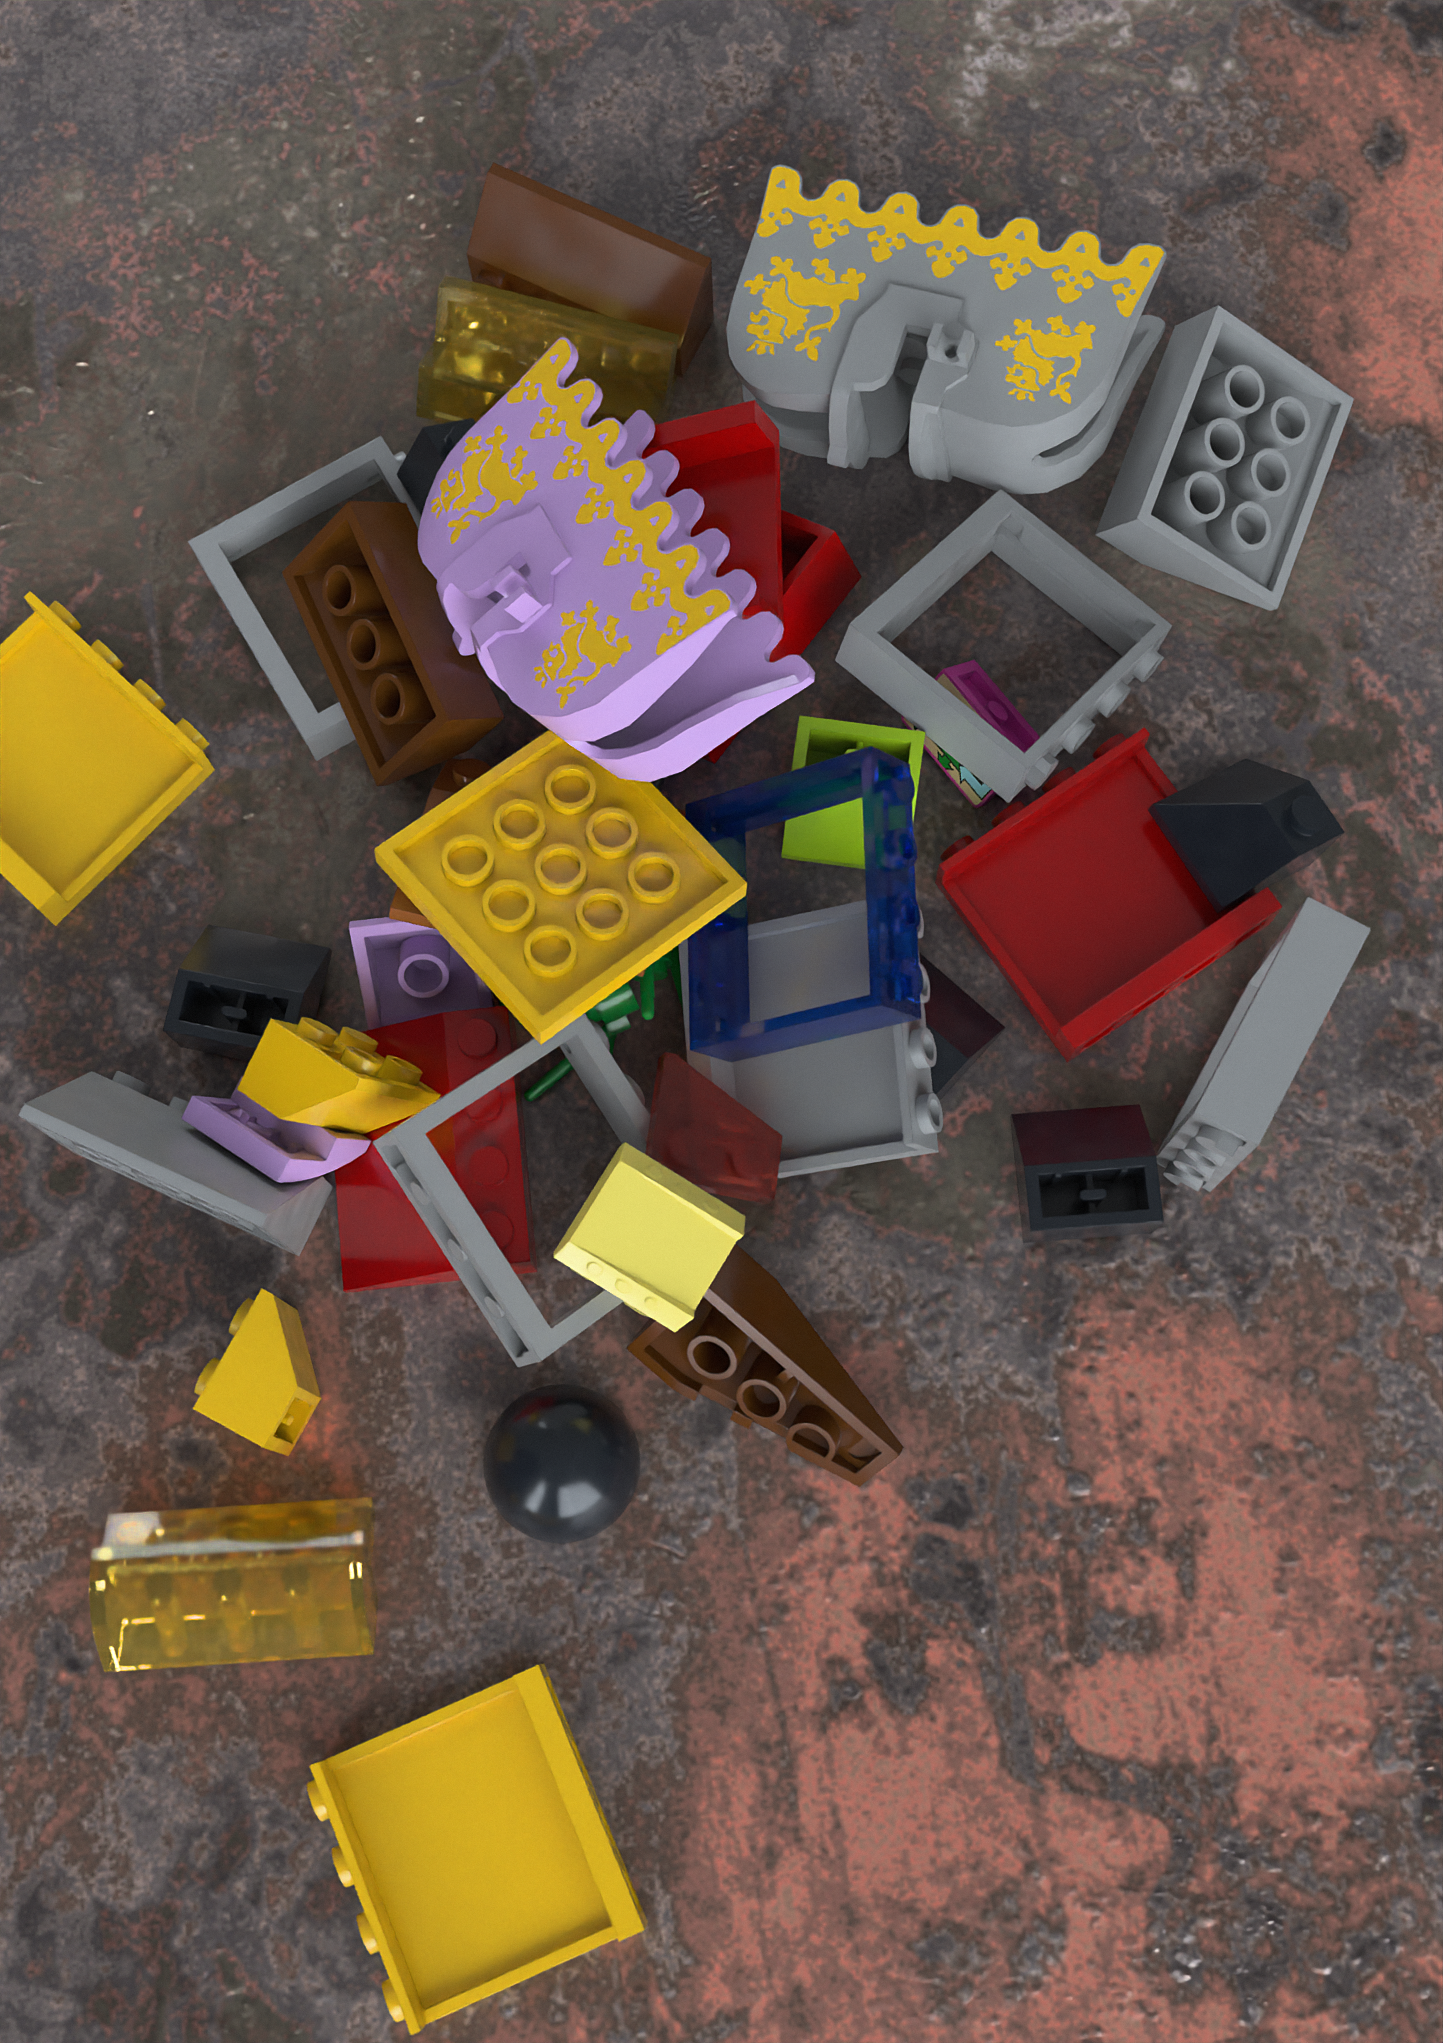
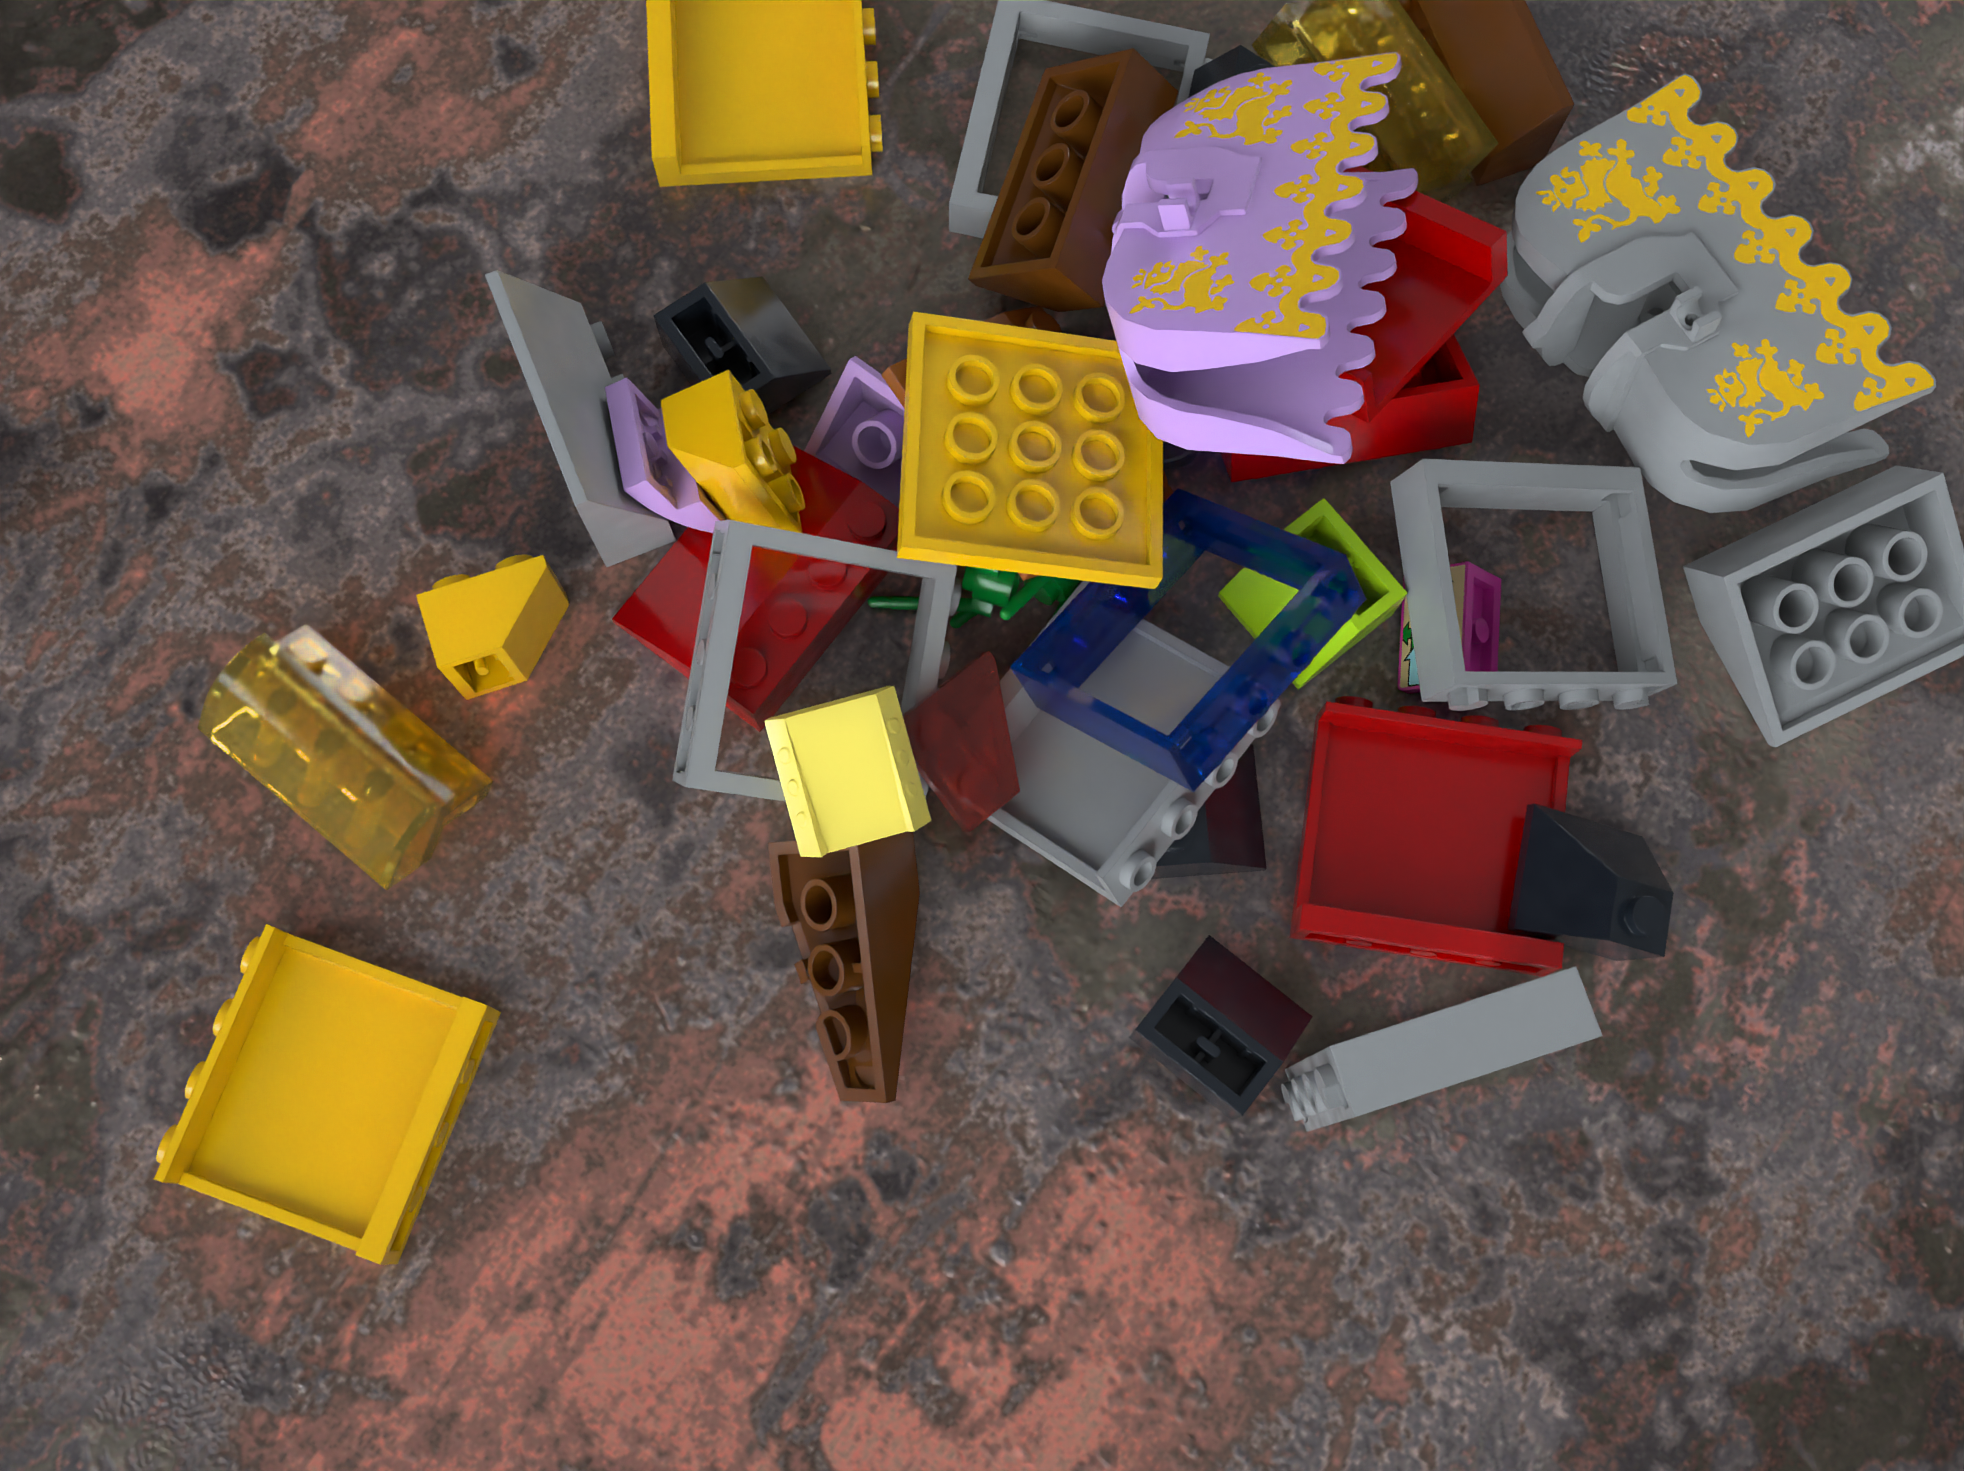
camera: 35 degrees right, 0 degrees up
black piece [483,1384,640,1544] -> none

